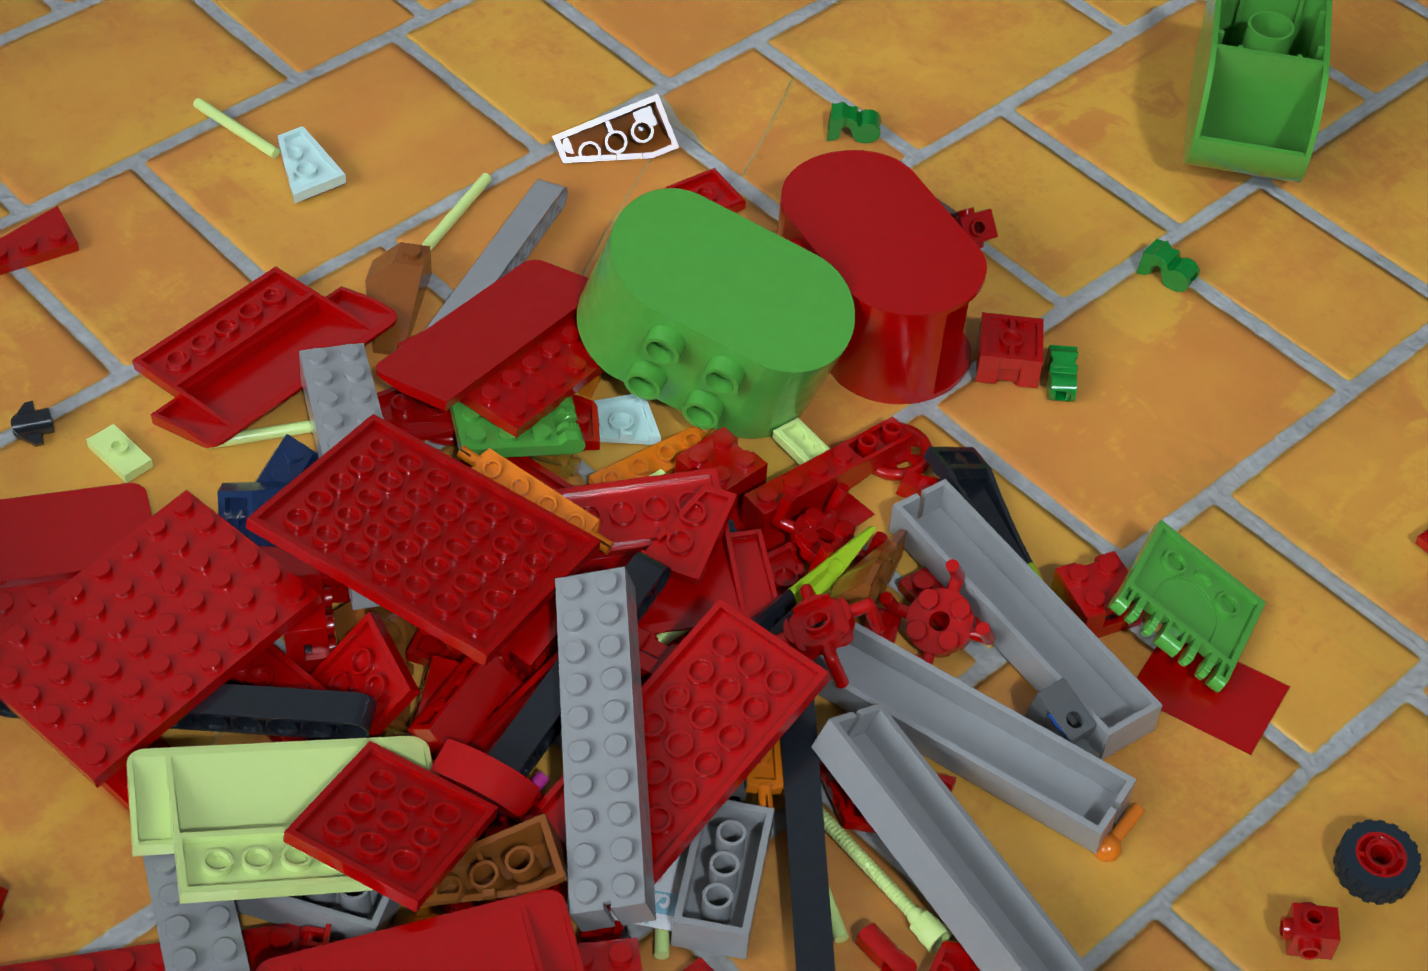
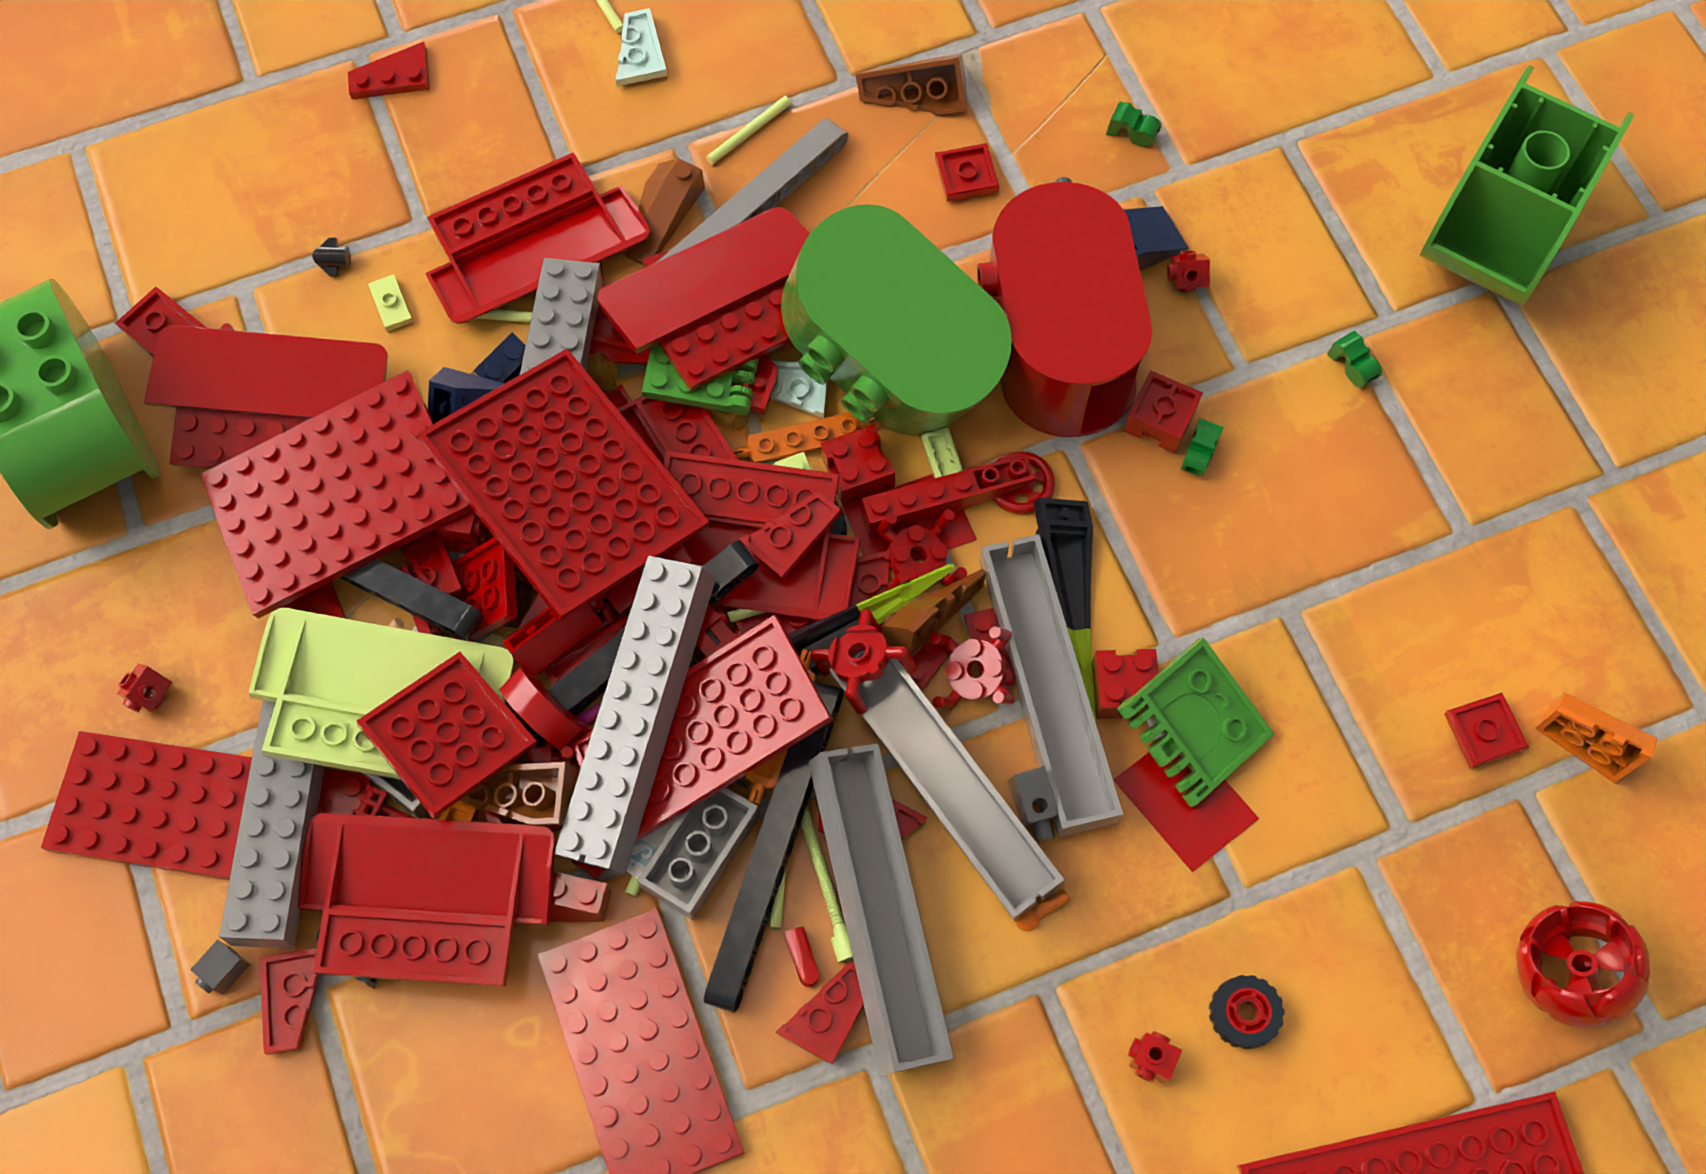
camera: 25 degrees right, 20 degrees up
orange plate [457,445,614,555] -> none
red piece [895,468,939,498] -> none

